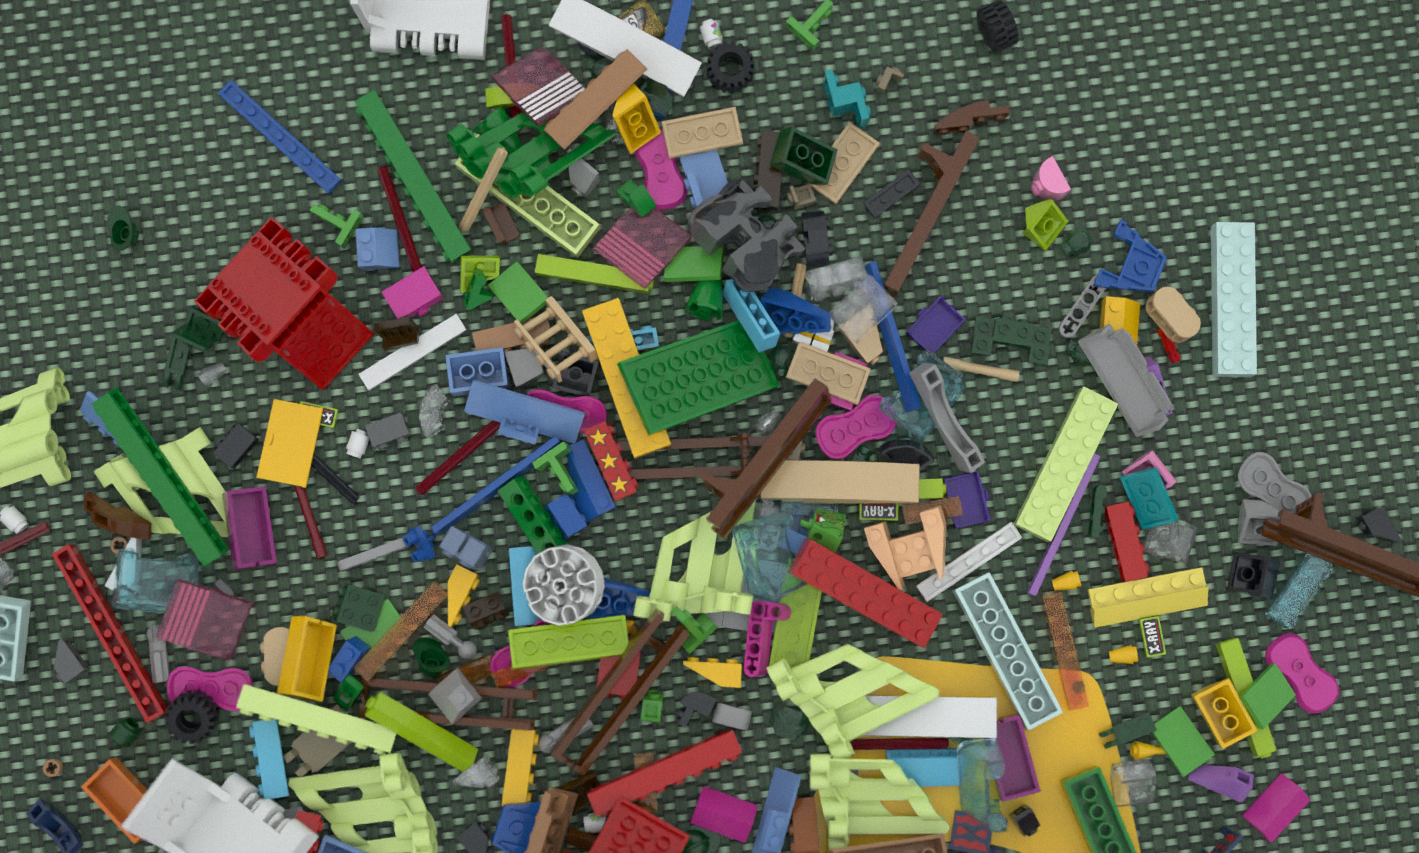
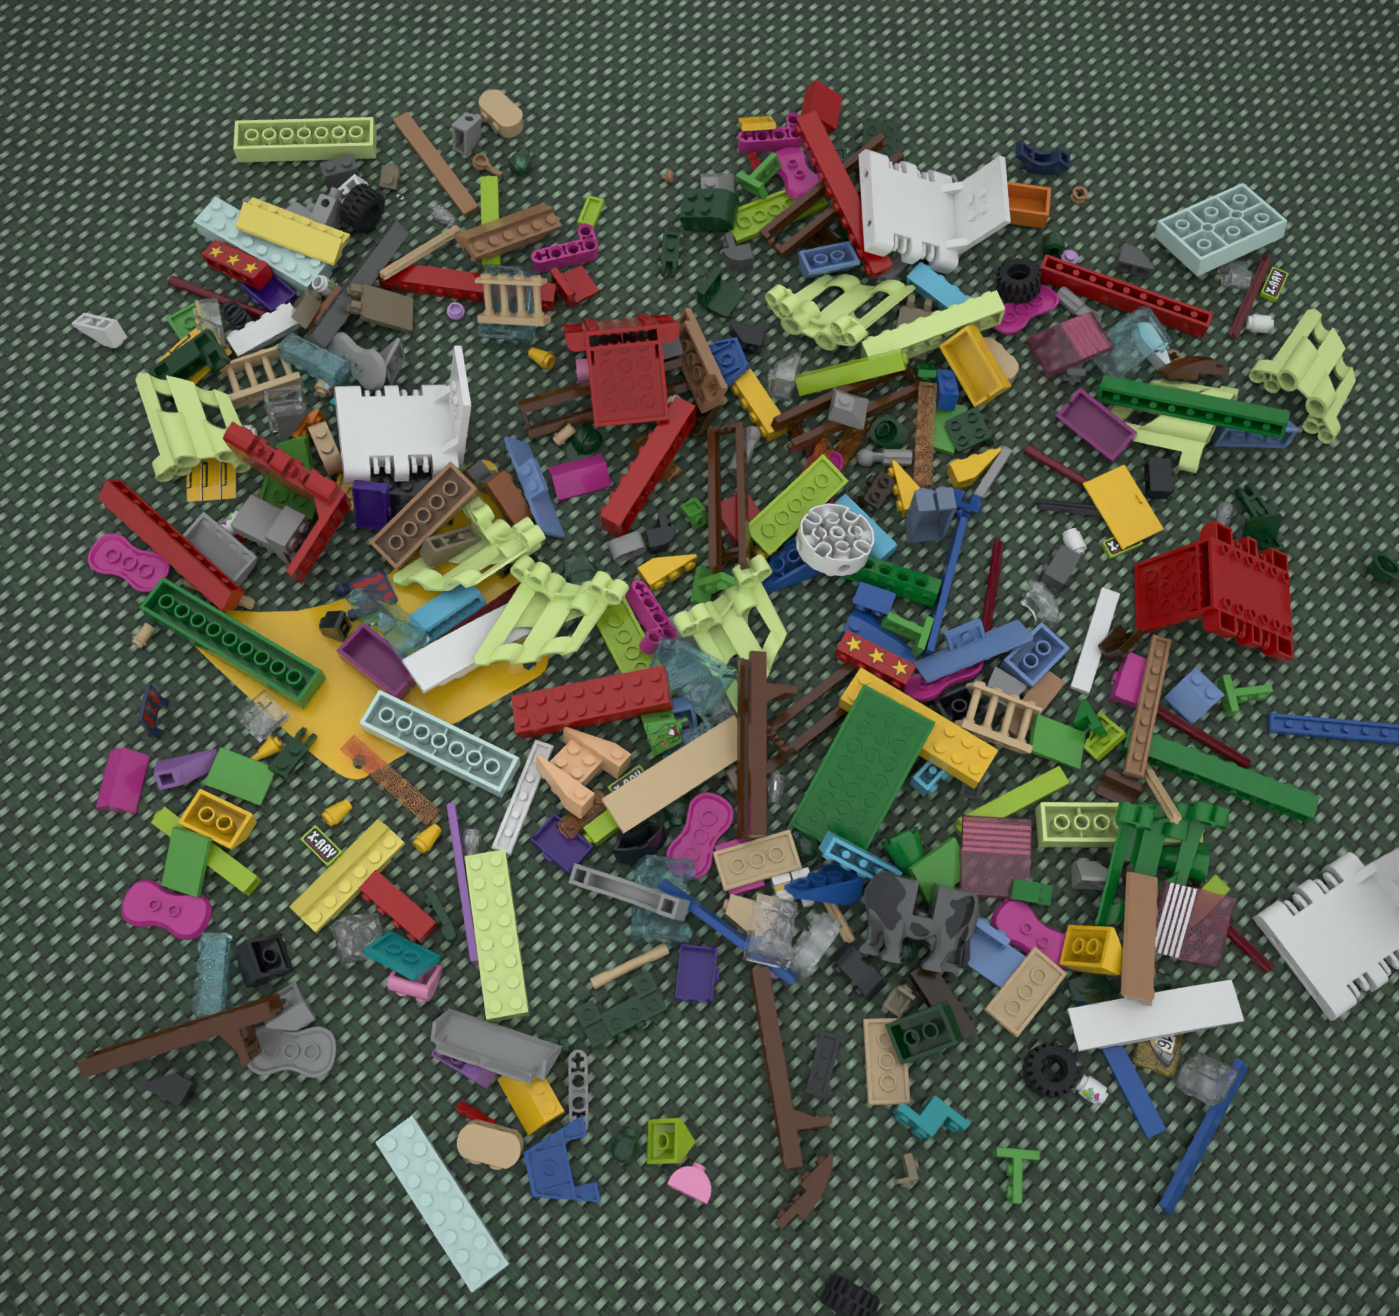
camera: 140 degrees right, 15 degrees down
none -> dark tan slope [419,525,482,567]
none -> clear cone [462,829,482,858]
none -> yellow slope [947,448,1001,489]
none -> lavender plate [1061,250,1078,264]
none -> medium nougat tile [1123,634,1172,780]

